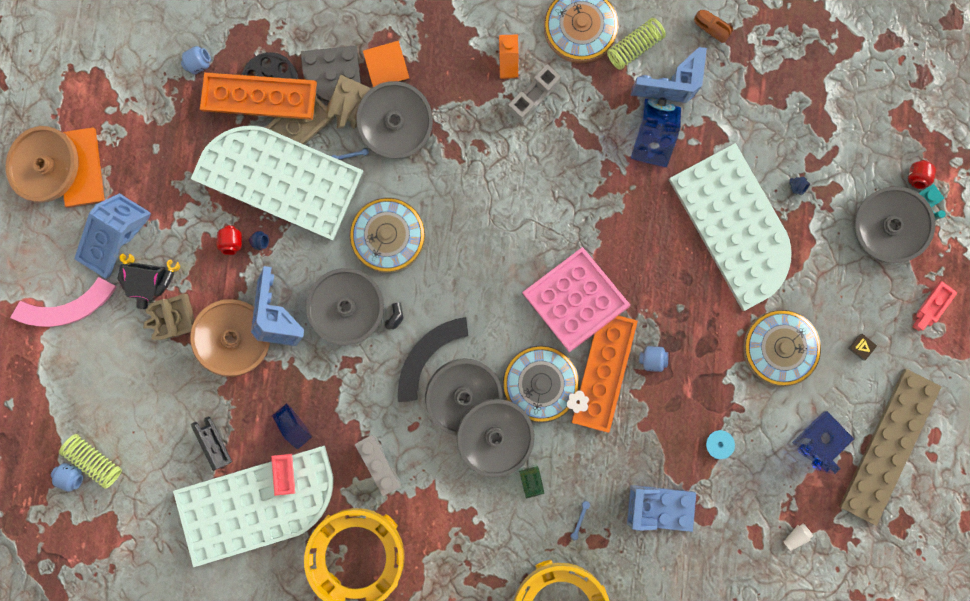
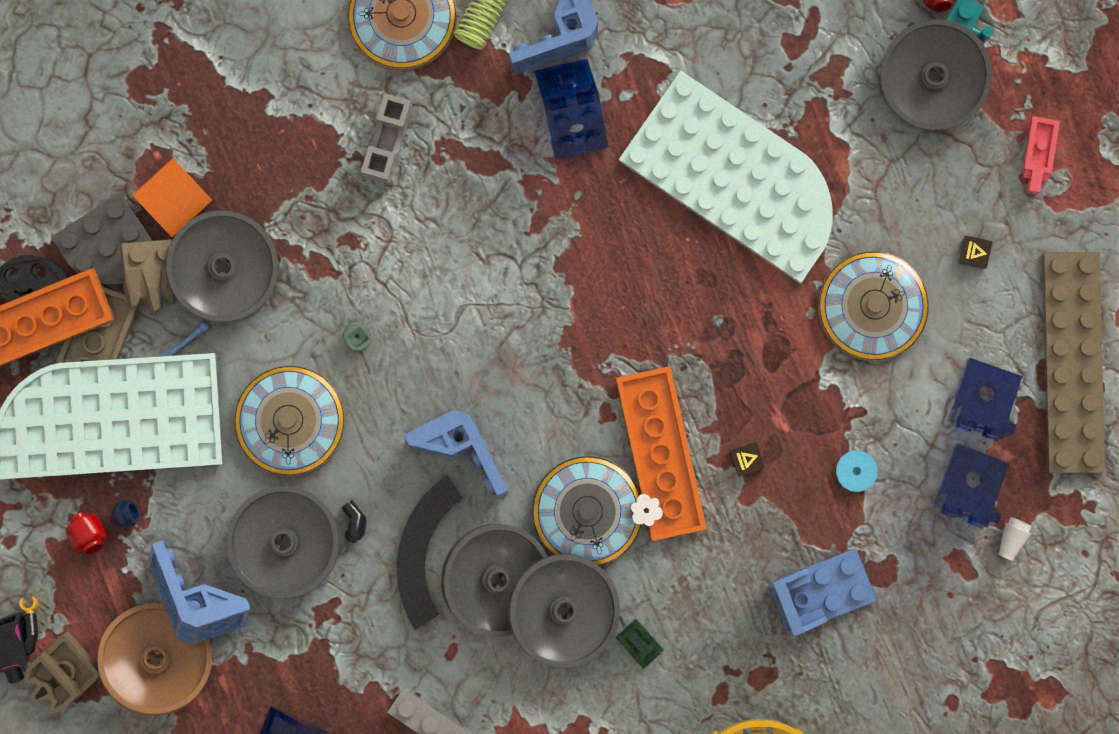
camera: 25 degrees left, 0 degrees up
orange slope [499,34,519,79] -> none
bright pink tile [522,247,630,353] -> none
medium blue hinge [571,501,590,540] -> none
medium blue head [640,346,668,372] -> none
piece [648,97,675,111] -> none
dark blue plate [789,176,810,196] -> none
none -> sand green tile [343,322,372,351]
none -> medium blue bracket [404,409,509,497]
none -> dark brown tile [729,442,765,477]
none -> clear blue bracket [933,443,1010,529]

